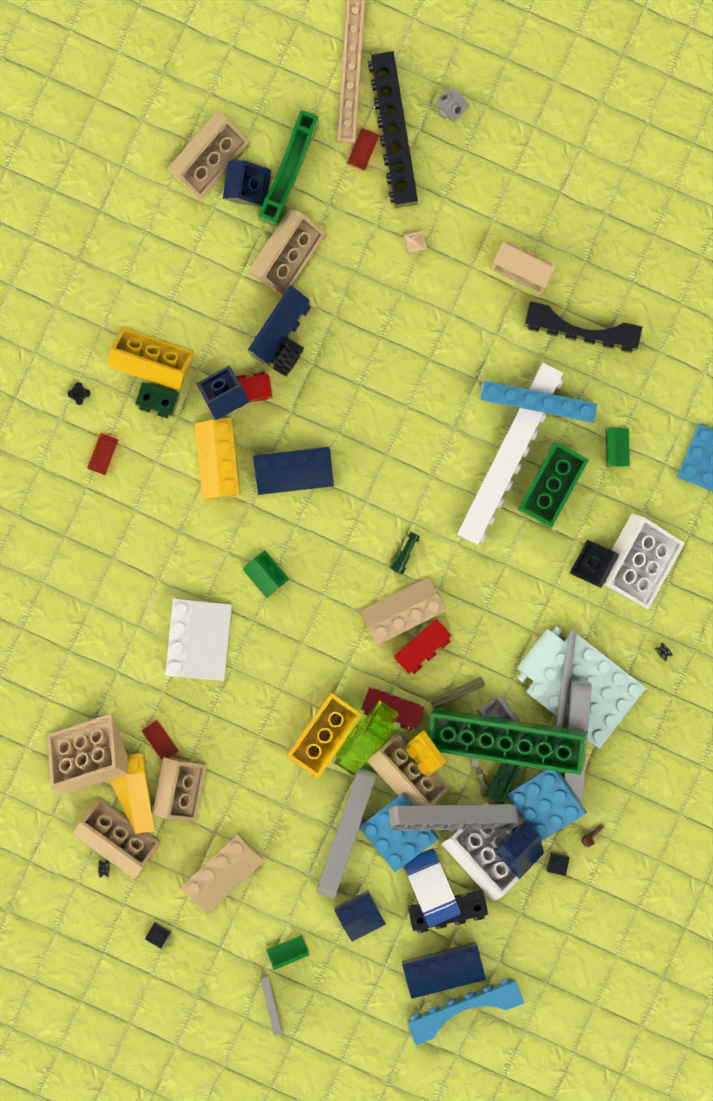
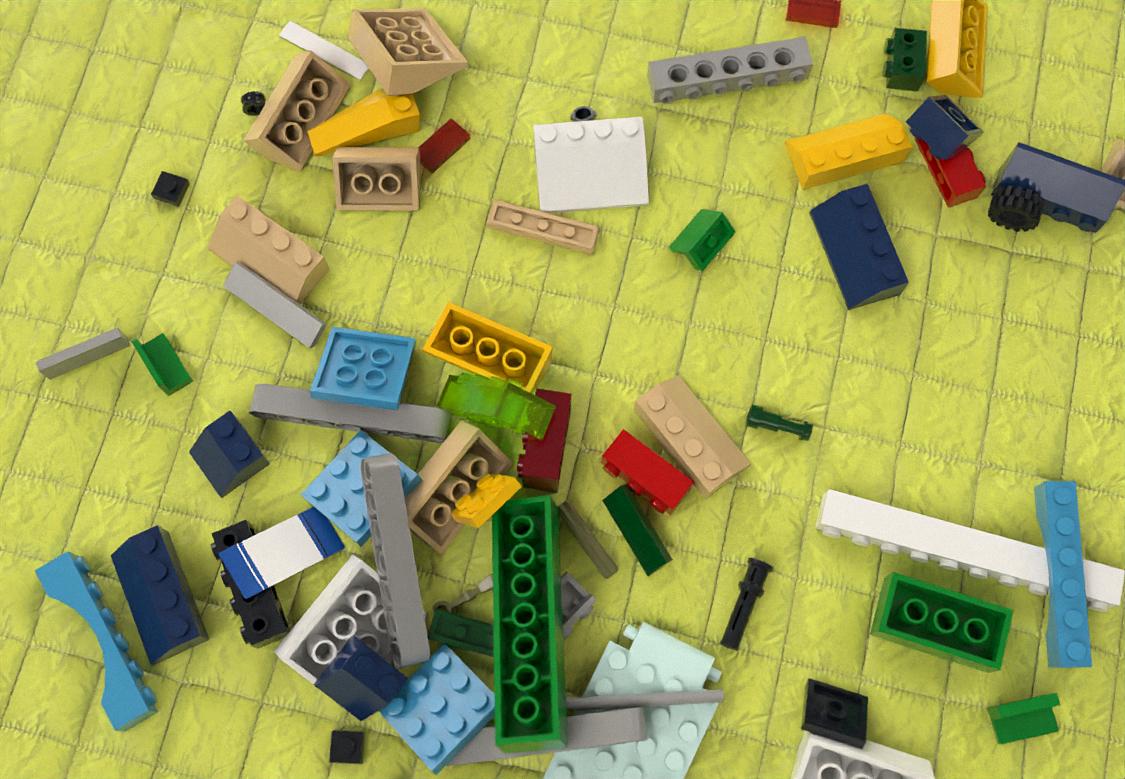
camera: 80 degrees right, 15 degrees down
none -> light grey tile [223,262,327,348]
none -> white sticker [279,21,369,80]
none -> dark azure plate [310,327,416,410]
none -> tan tile [486,199,600,255]
none -> plate [570,106,597,122]
none -> dark green tile [602,484,673,576]
none -> light grey brick [647,37,813,104]
none -> black pin [720,558,774,651]

